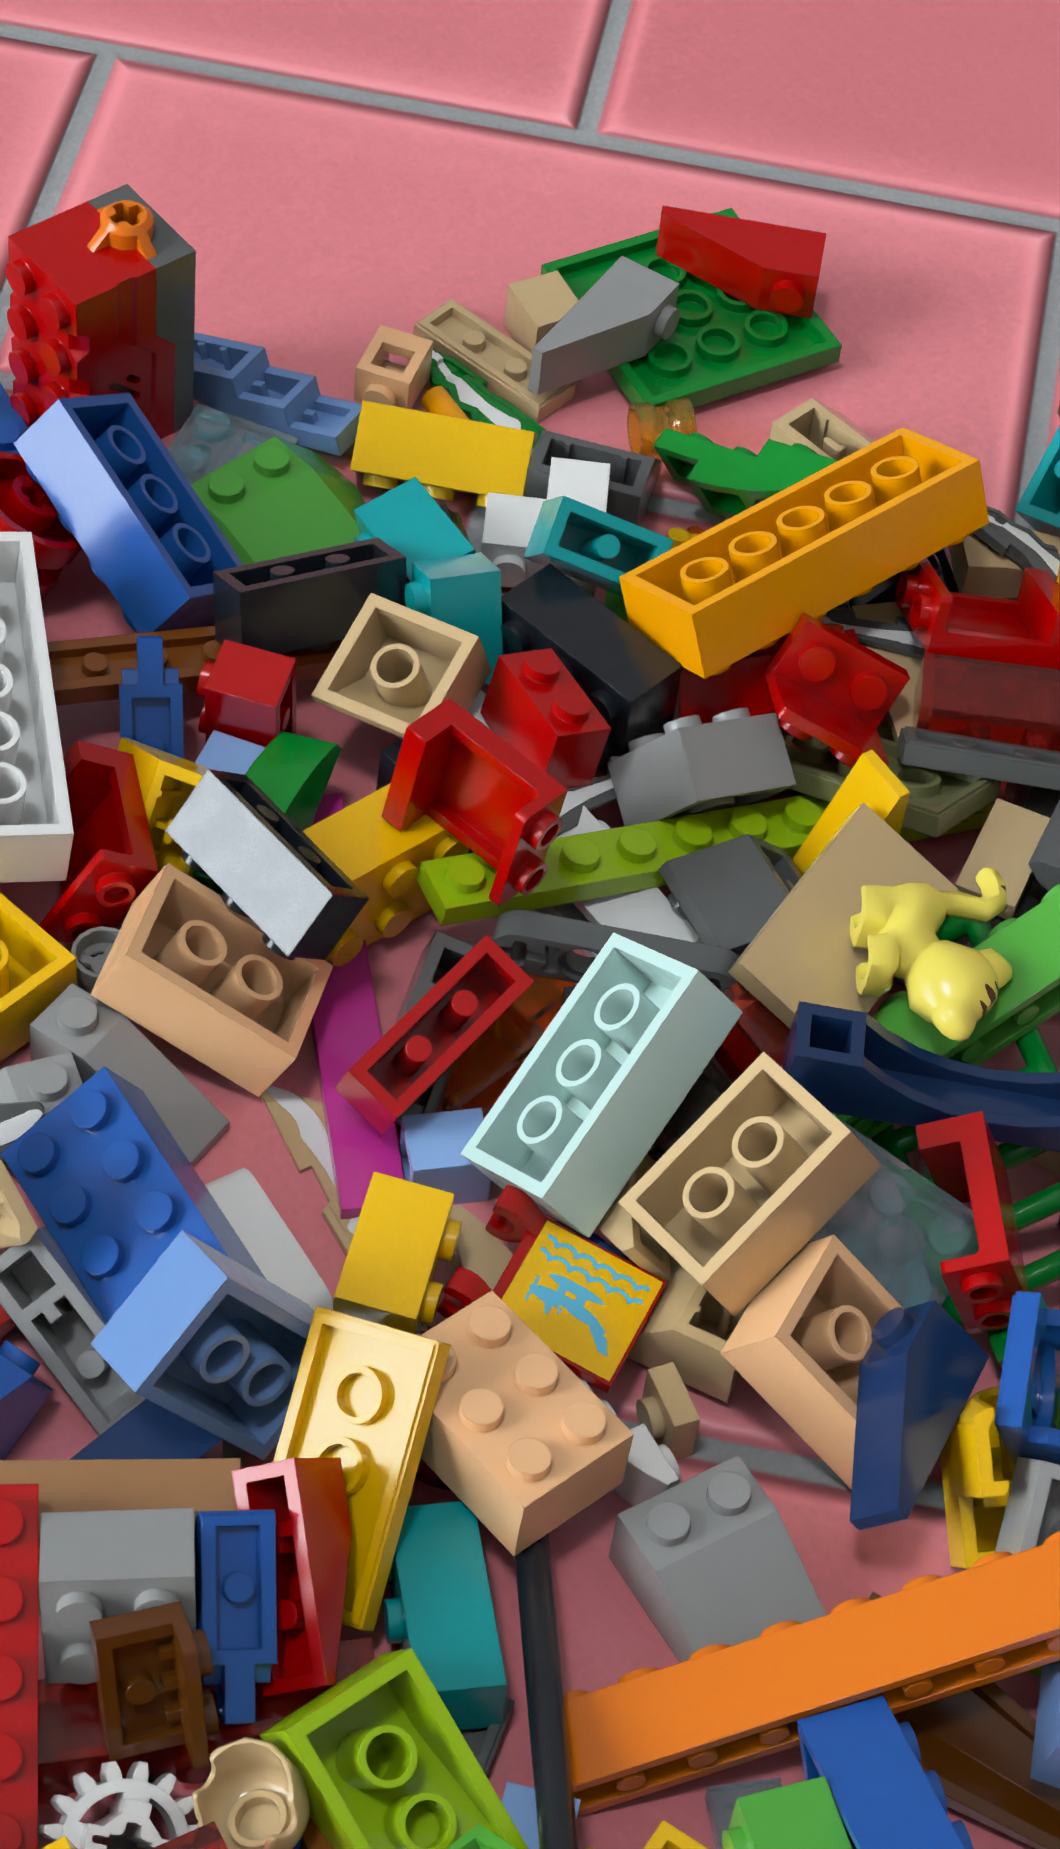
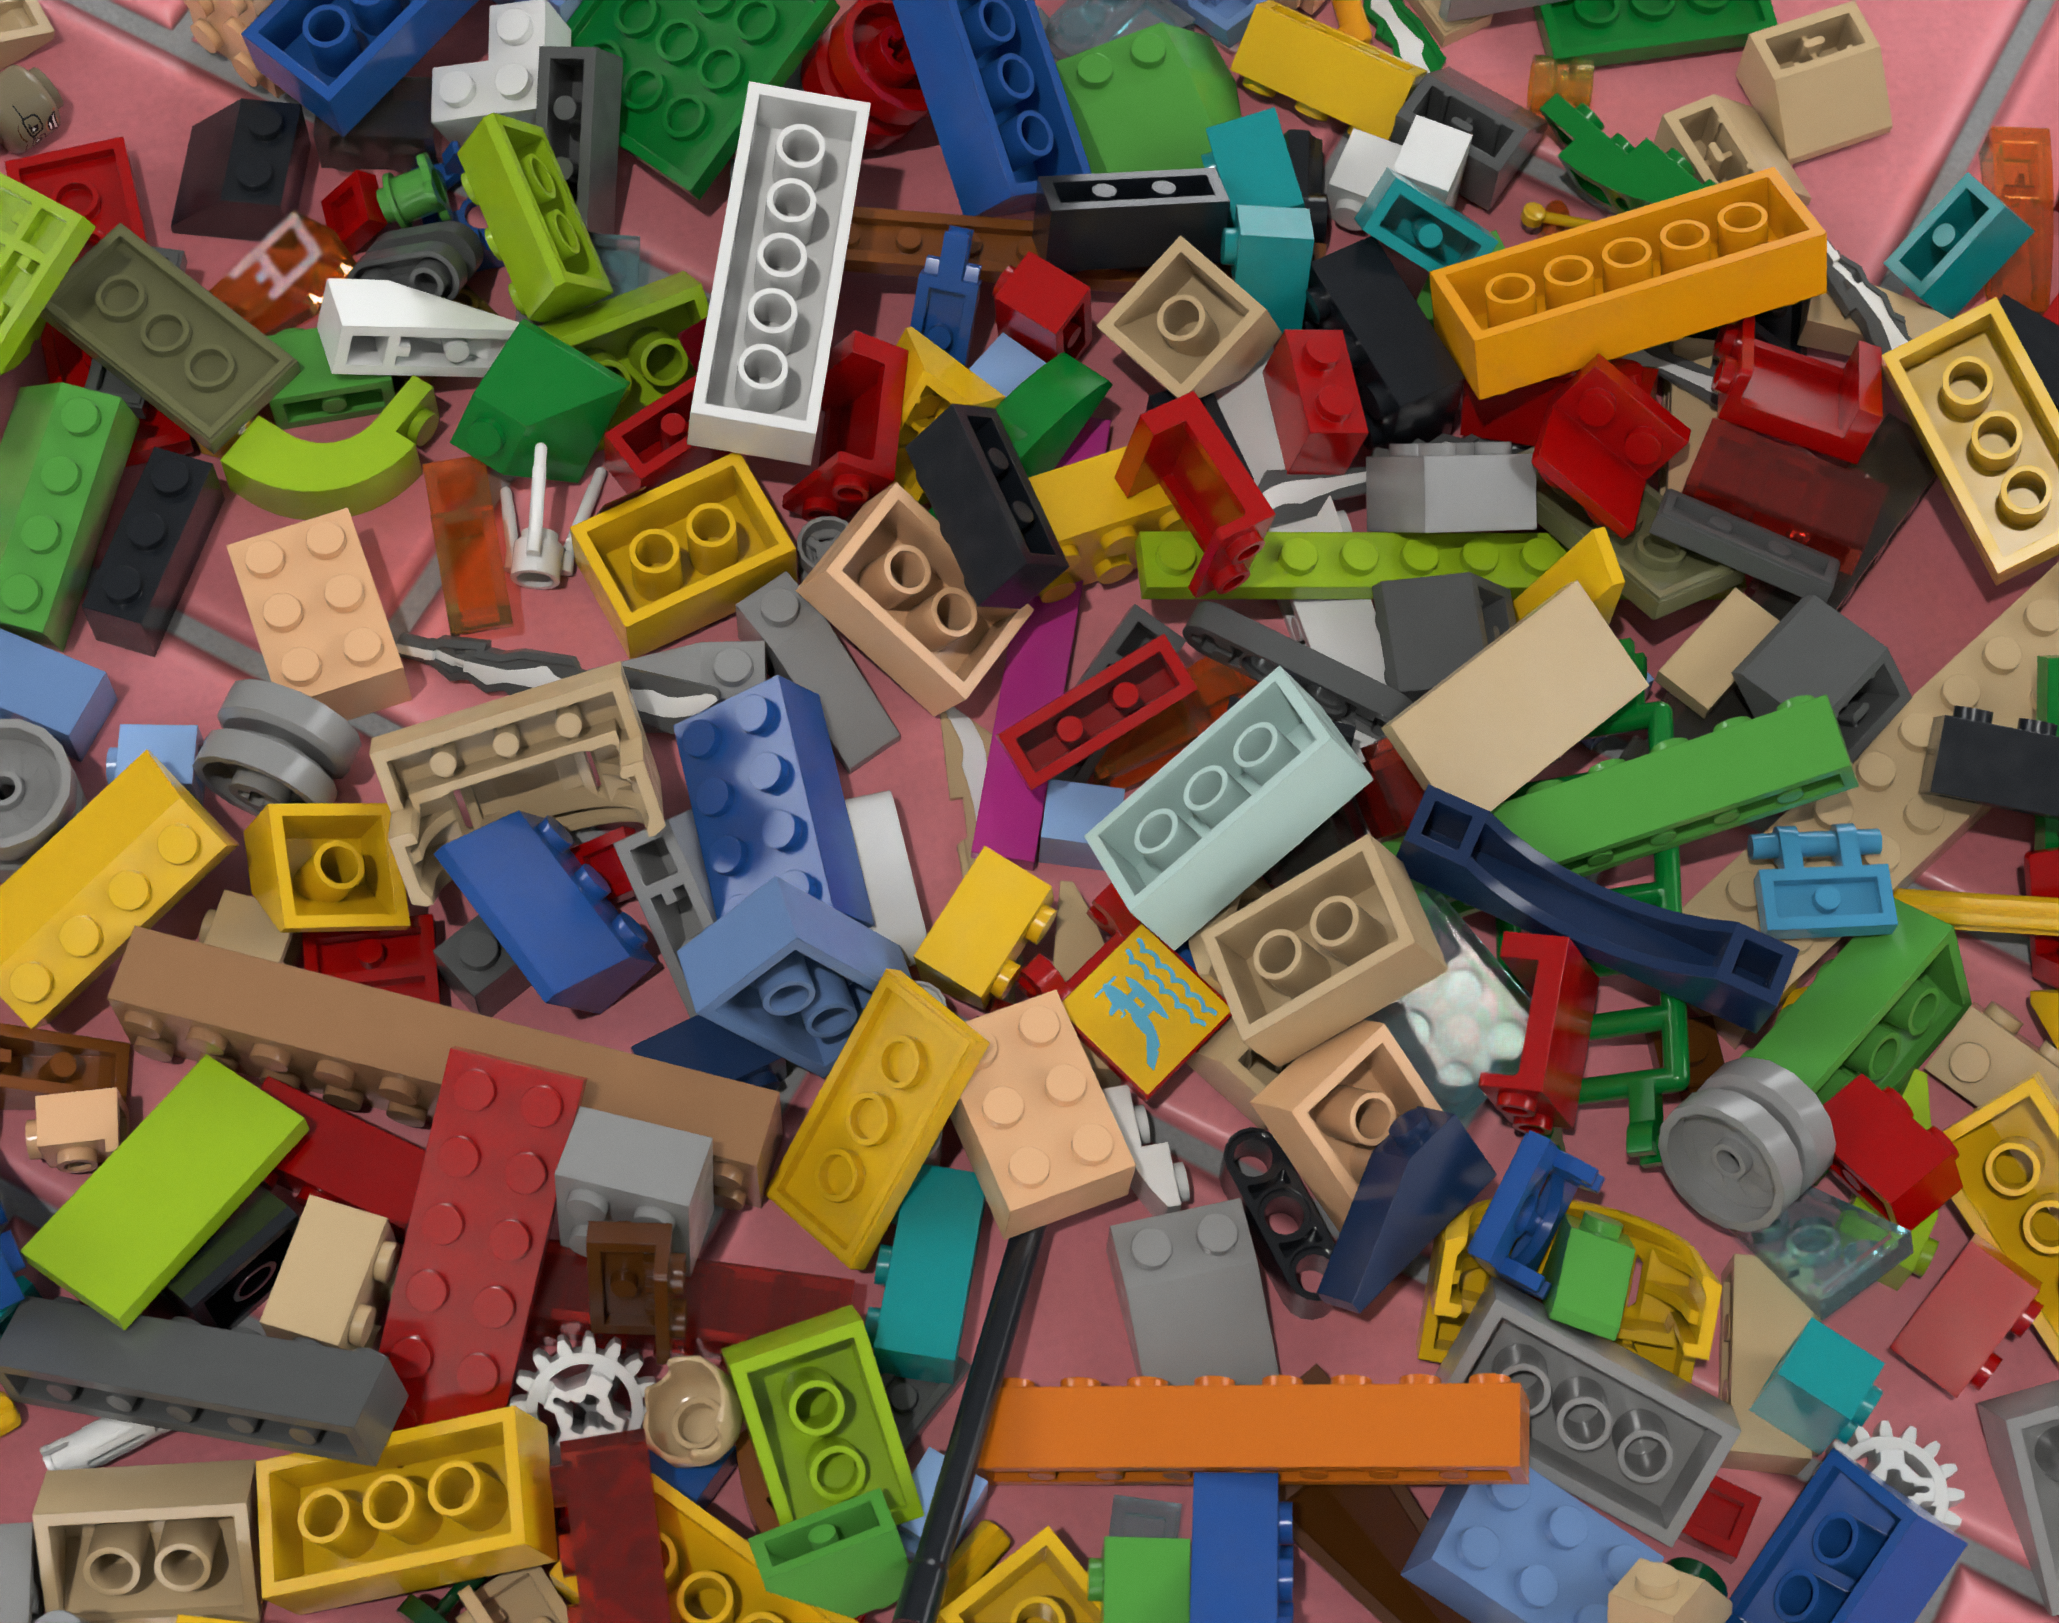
camera: 20 degrees right, 15 degrees up
blue hinge [195,1510,277,1725] -> none
red slope [231,1457,352,1697] -> none
tan plate [636,1362,701,1460] -> none
light yellow animal [849,867,1013,1042] -> none
none -> black beam [1219,1127,1335,1320]
none -> tan slope [1735,0,1893,165]

